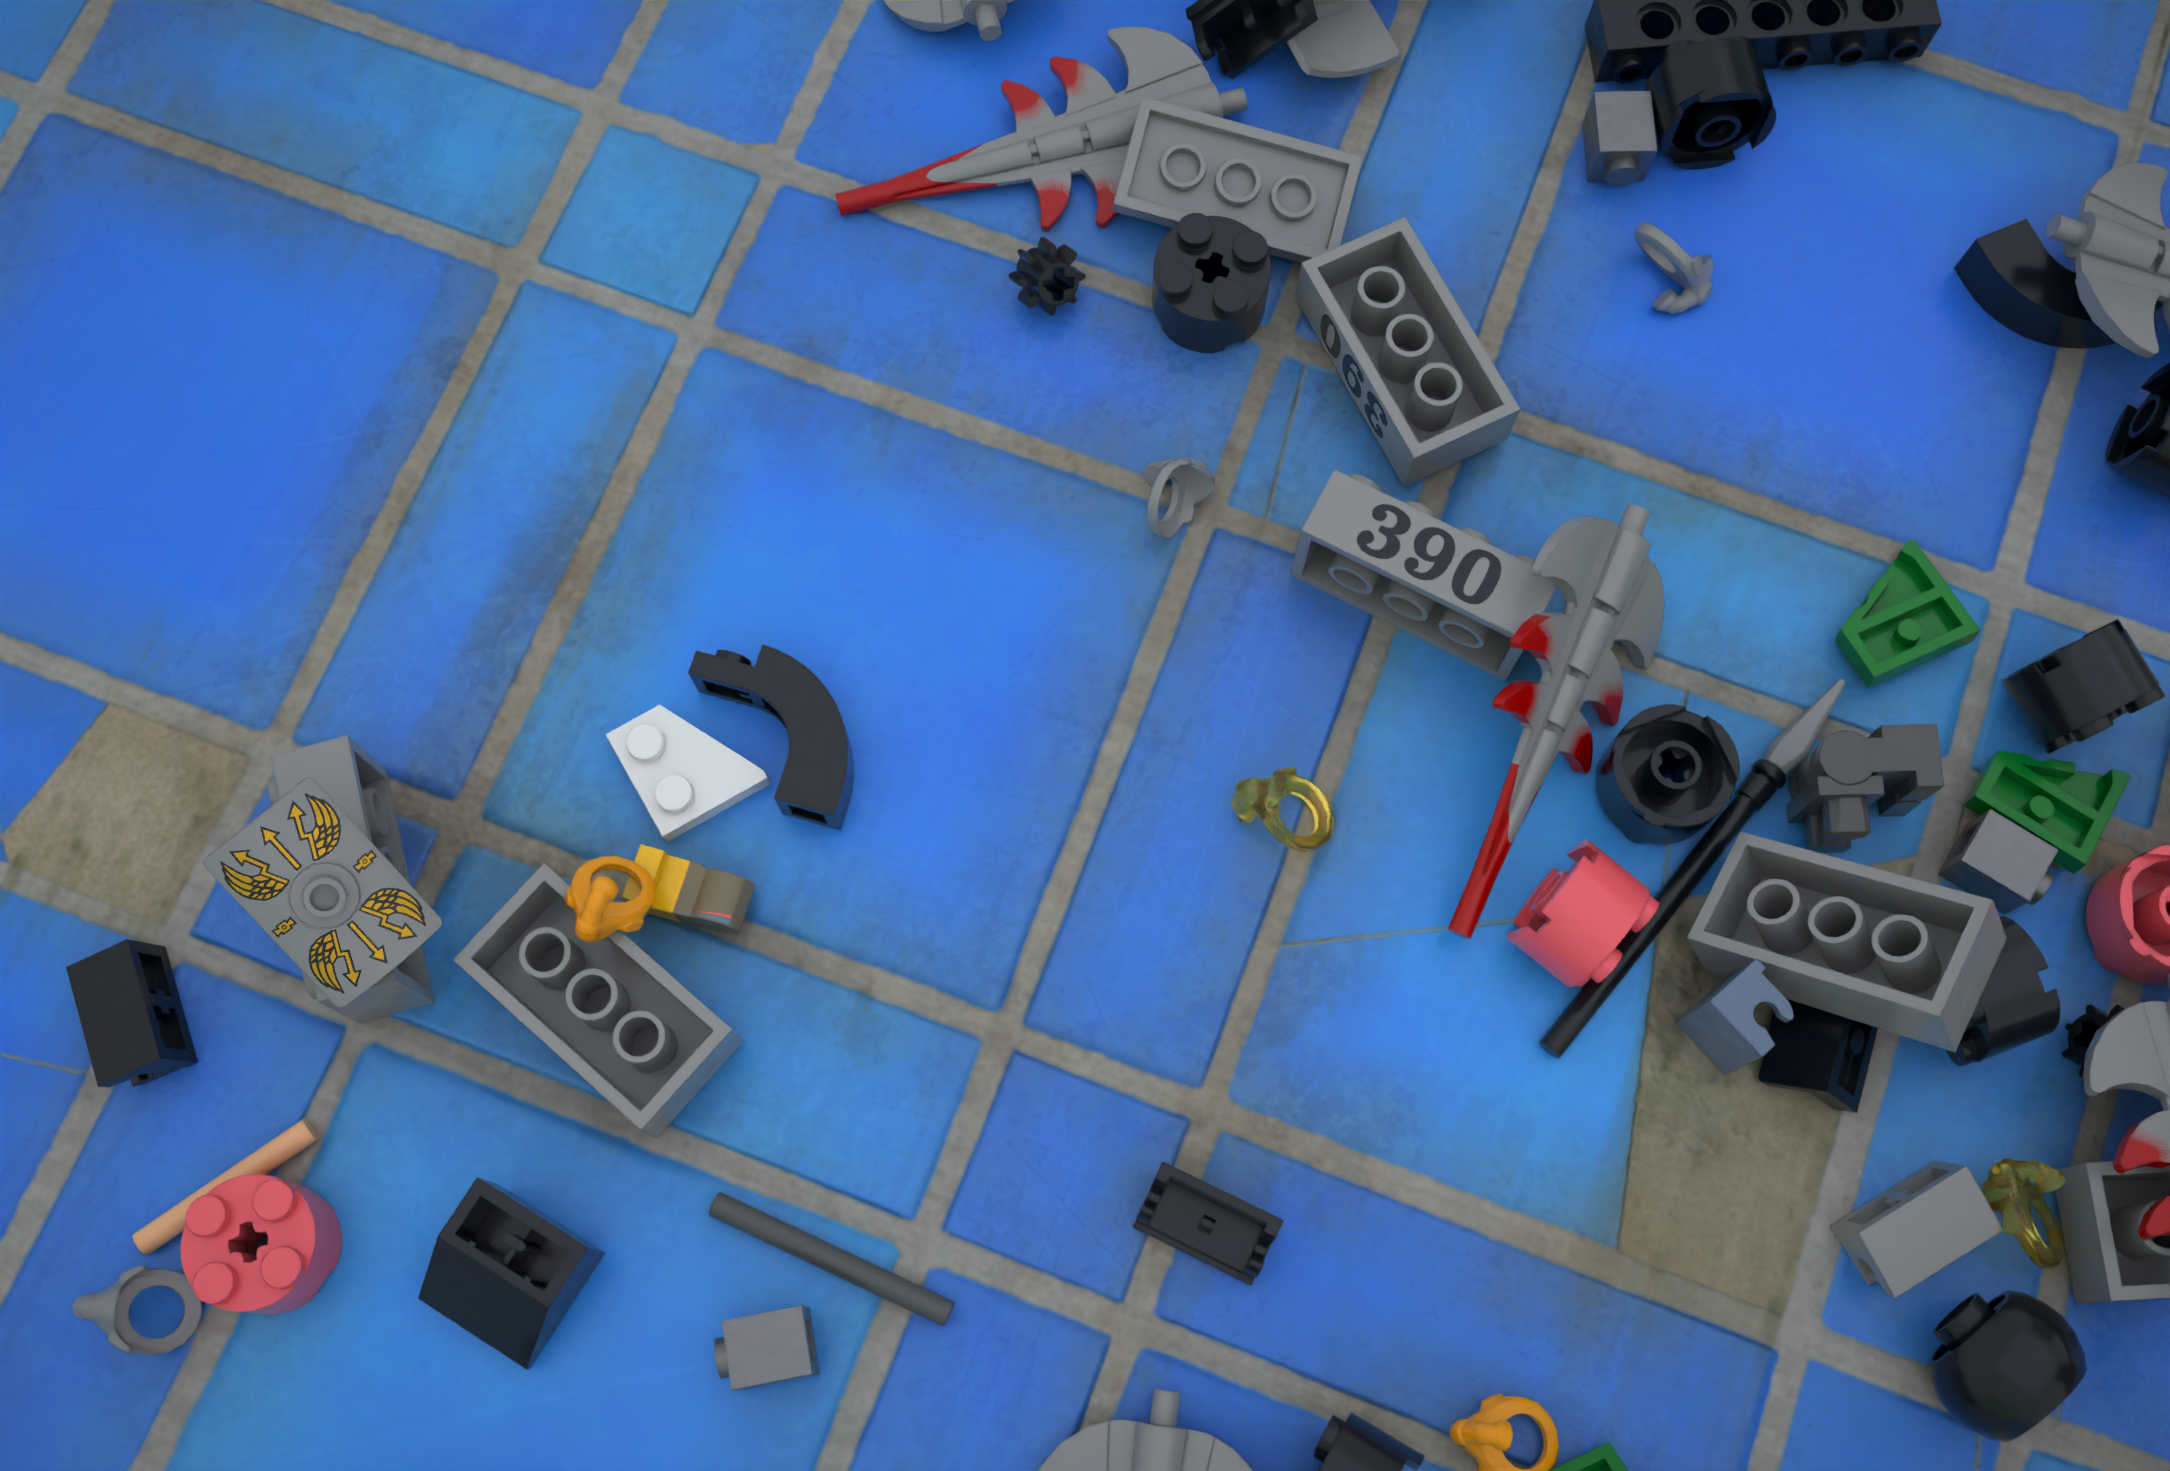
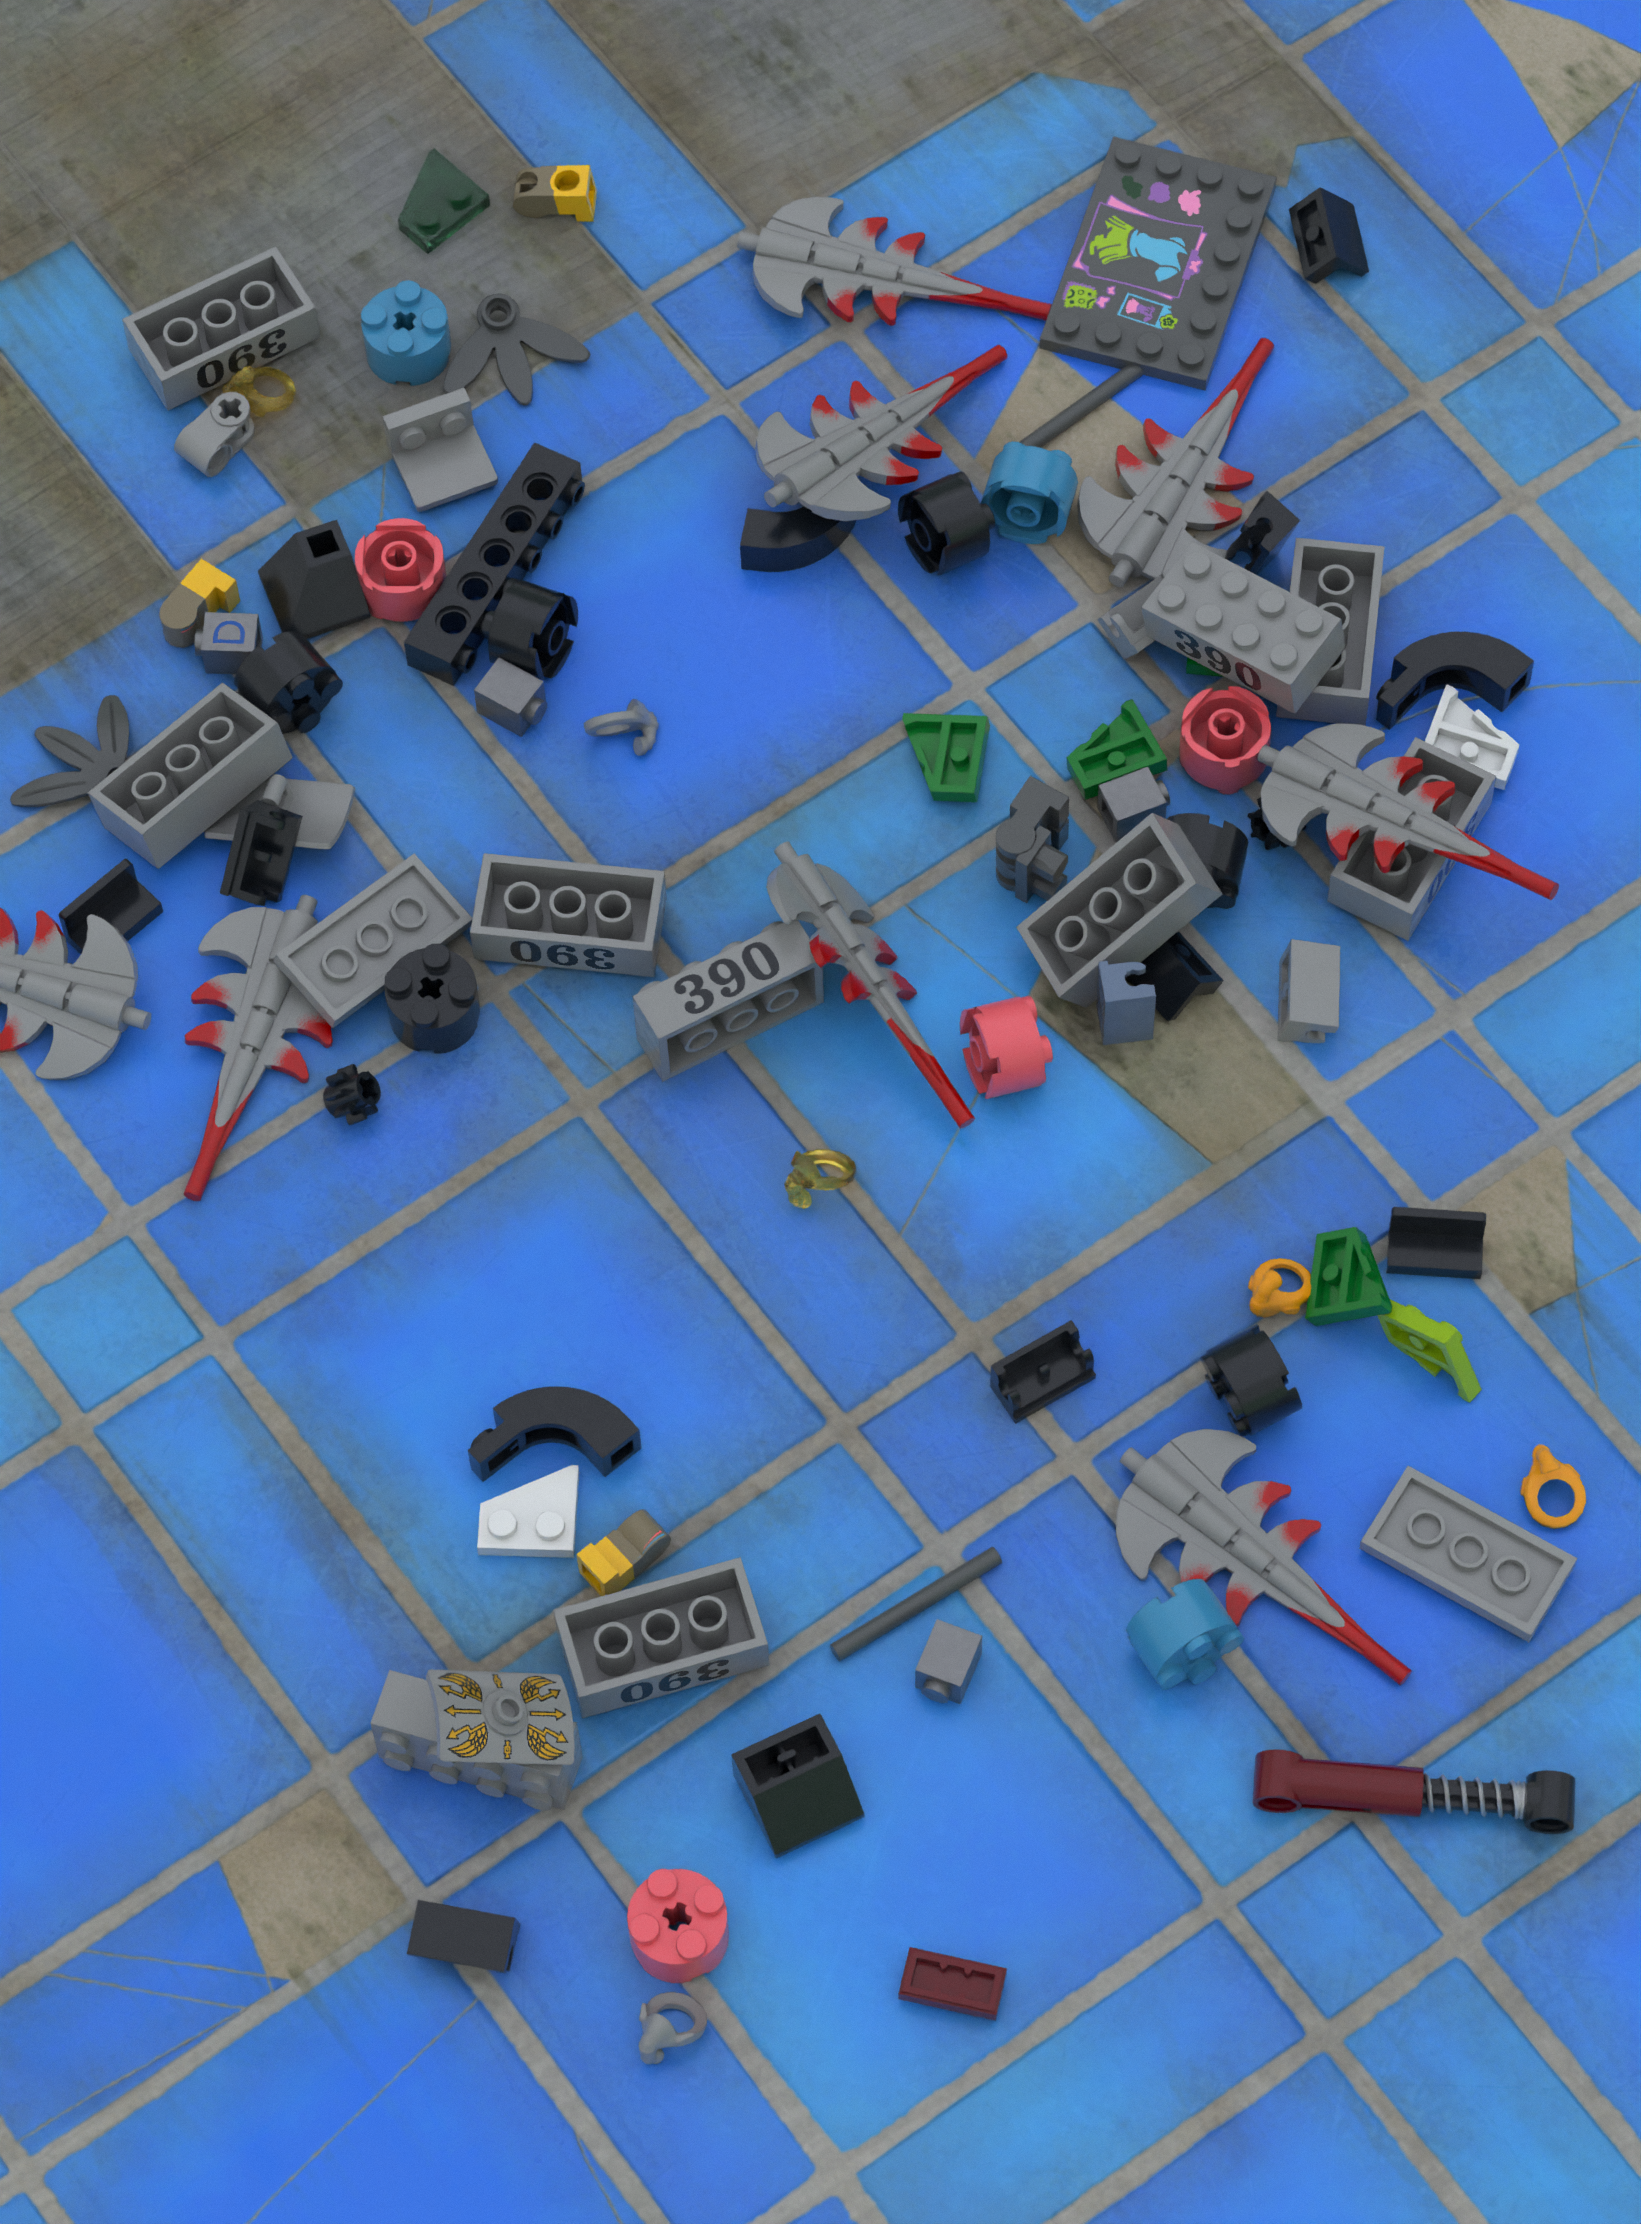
camera: 55 degrees left, 10 degrees down
light nougat bar [132,1118,319,1256] -> none
light orange piece [565,856,656,942] -> none
light grey piece [1143,457,1215,538] -> none
black piece [1539,679,1845,1059] -> none
black brick [1596,704,1740,845] -> none
black wheel [1928,1290,2087,1442] -> none
clear yellow piece [1980,1158,2066,1269] -> none
black brick [2001,619,2165,754] -> none

